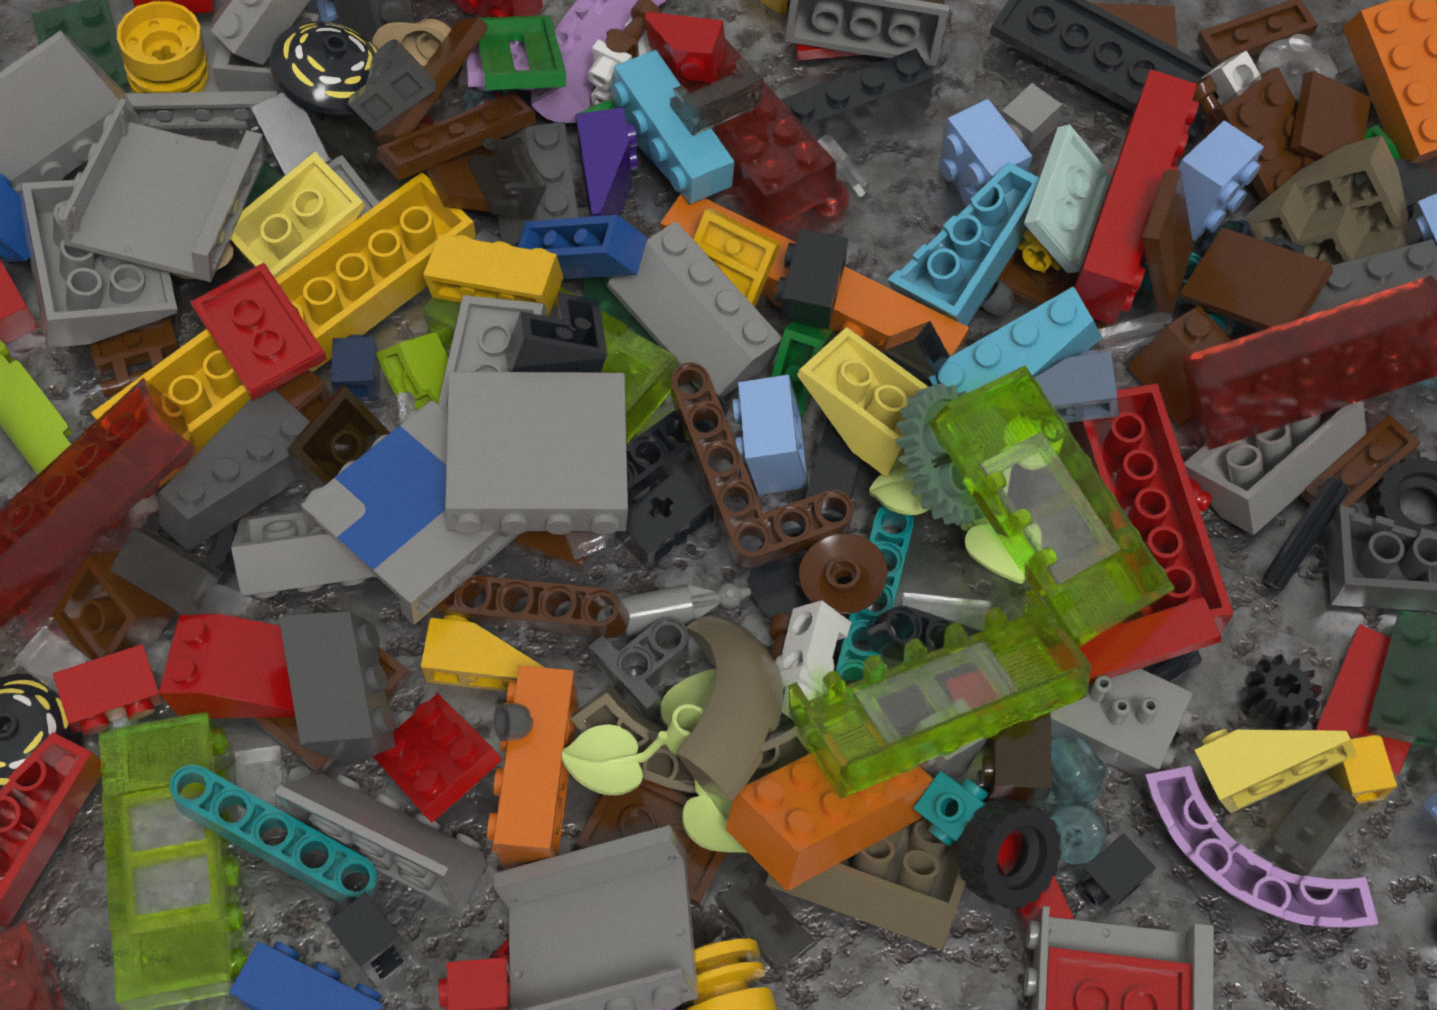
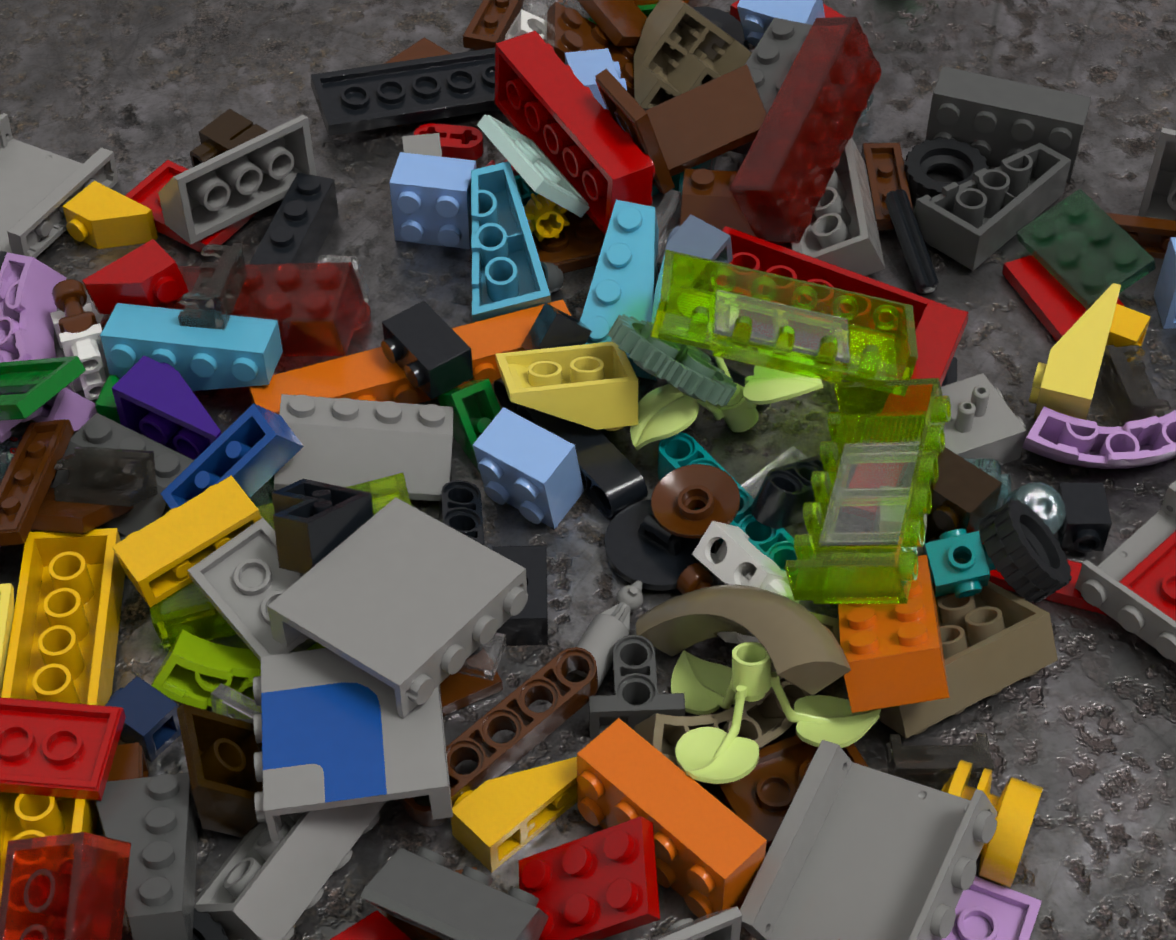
camera: 50 degrees left, 15 degrees down
dark grey hinge [494,703,533,741] -> none
reddish brown beam [670,362,854,568] -> none
yellow wing [693,208,782,307] -> none
black gear [1242,654,1322,730] -> none
none -> red beam [414,123,484,160]

